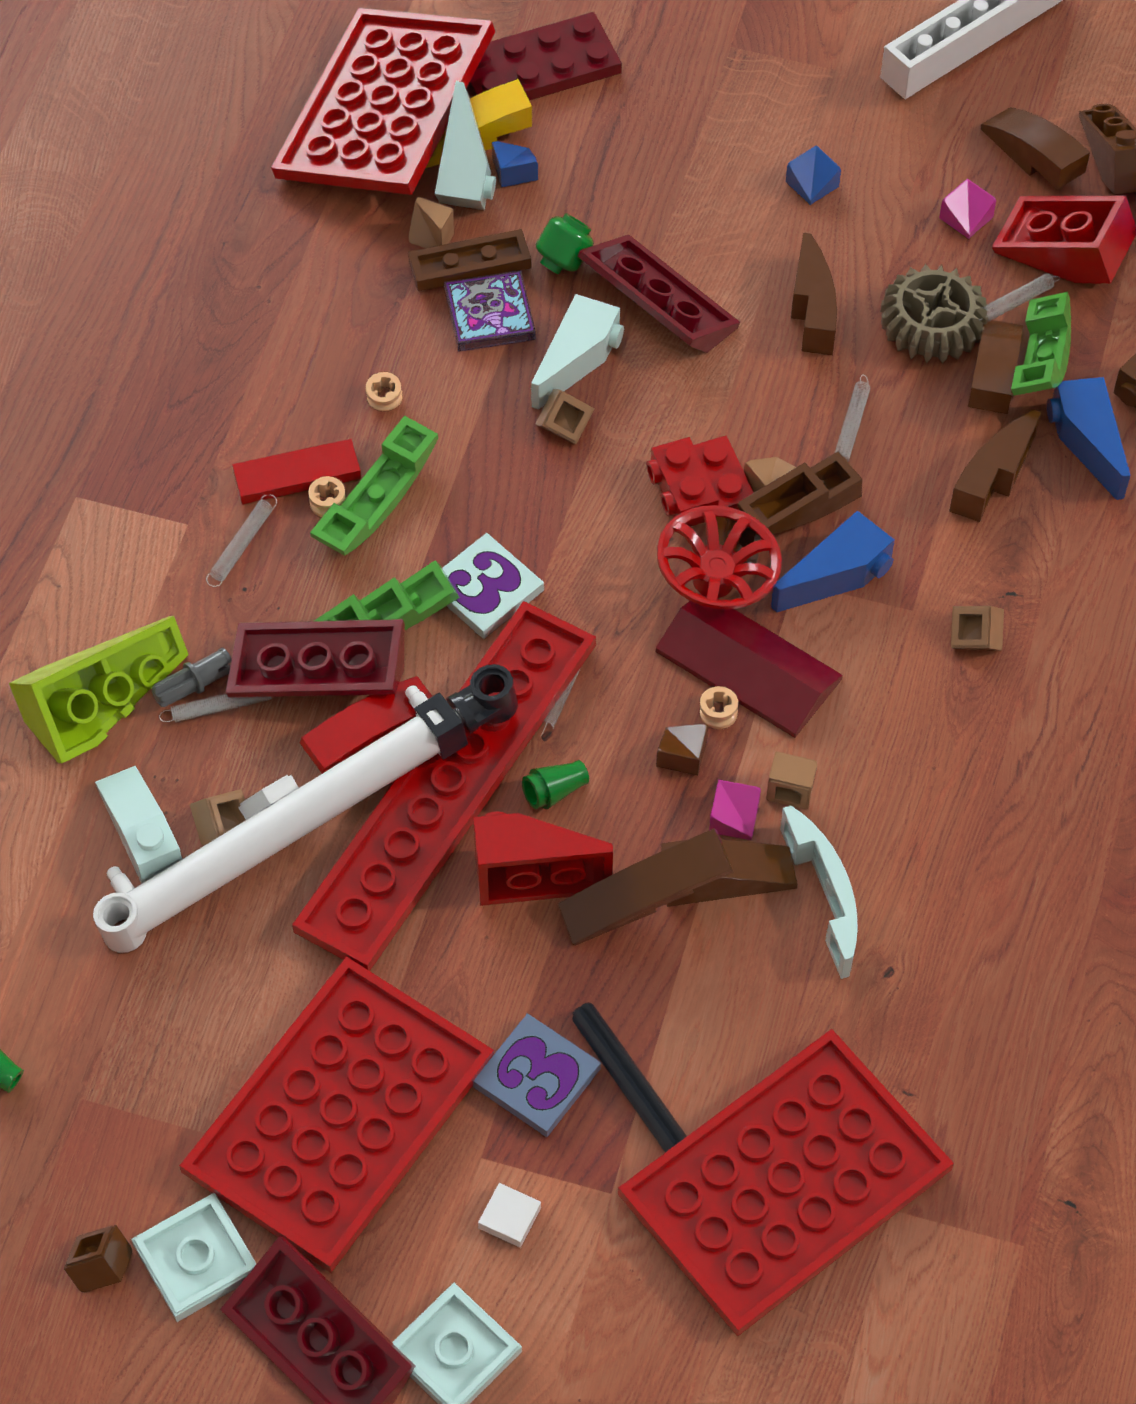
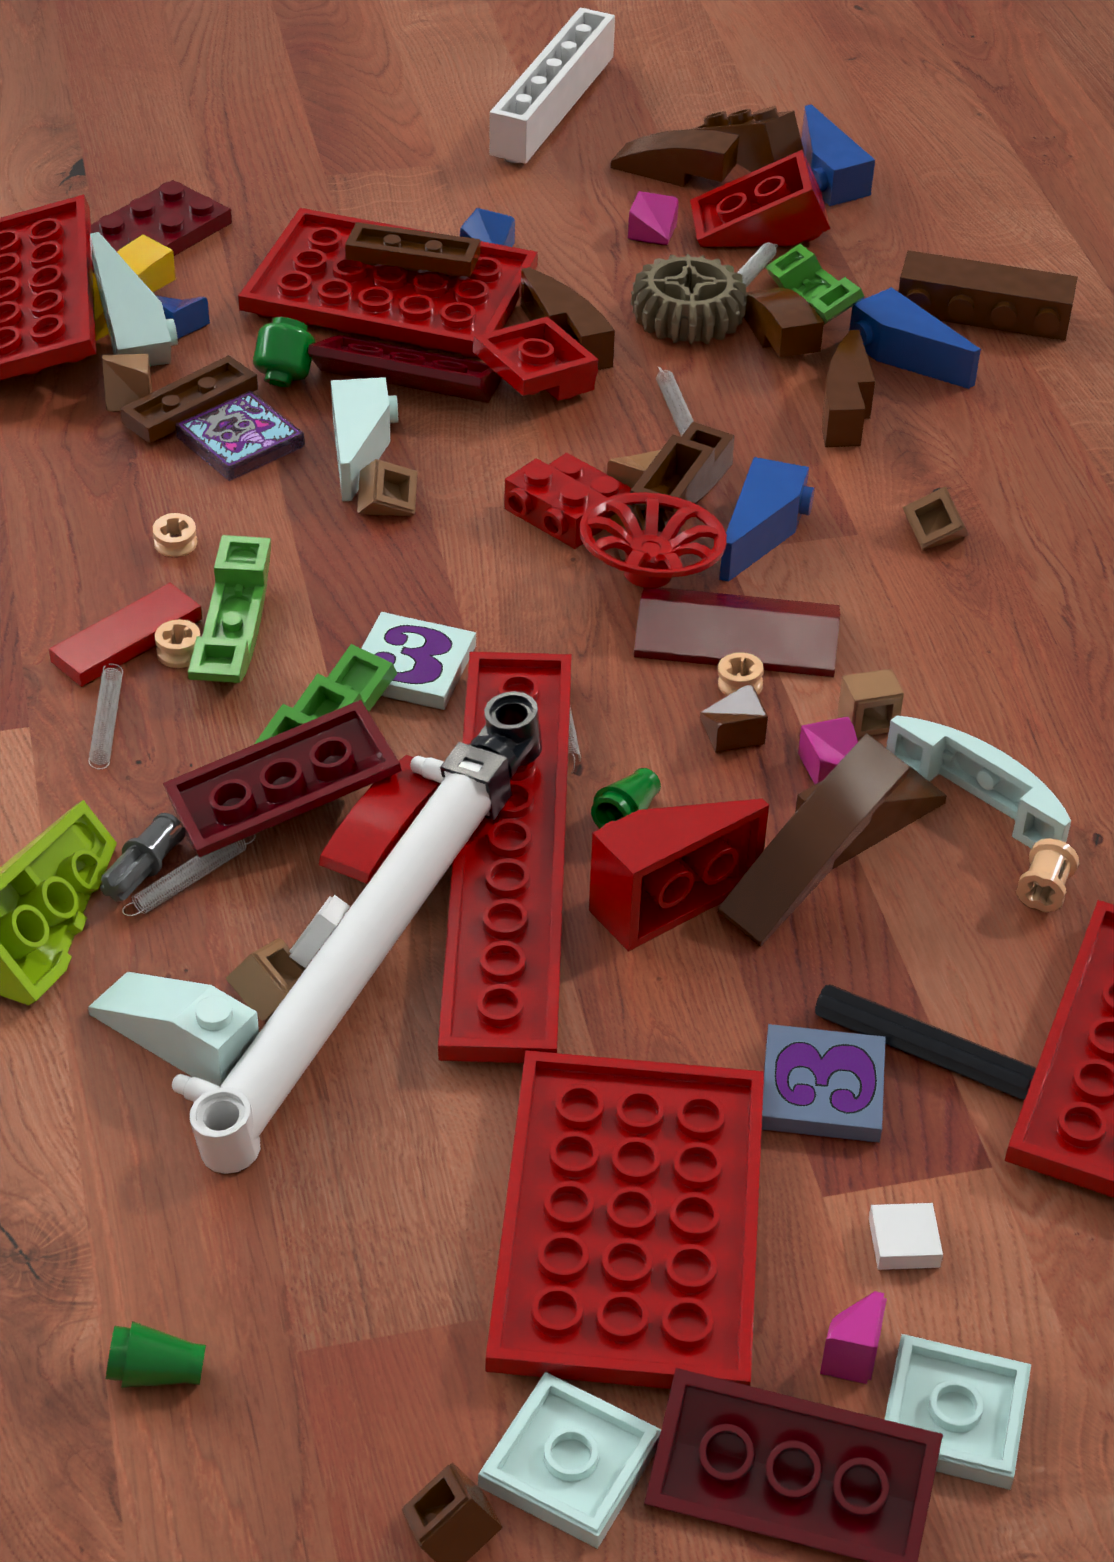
camera: 30 degrees left, 15 degrees down
none -> red plate [238,208,538,357]
none -> reddish brown plate [345,222,481,277]
none -> red plate [473,316,599,401]
none -> dark pink slope [820,1291,887,1384]
none -> light nougat bush [1016,838,1079,912]

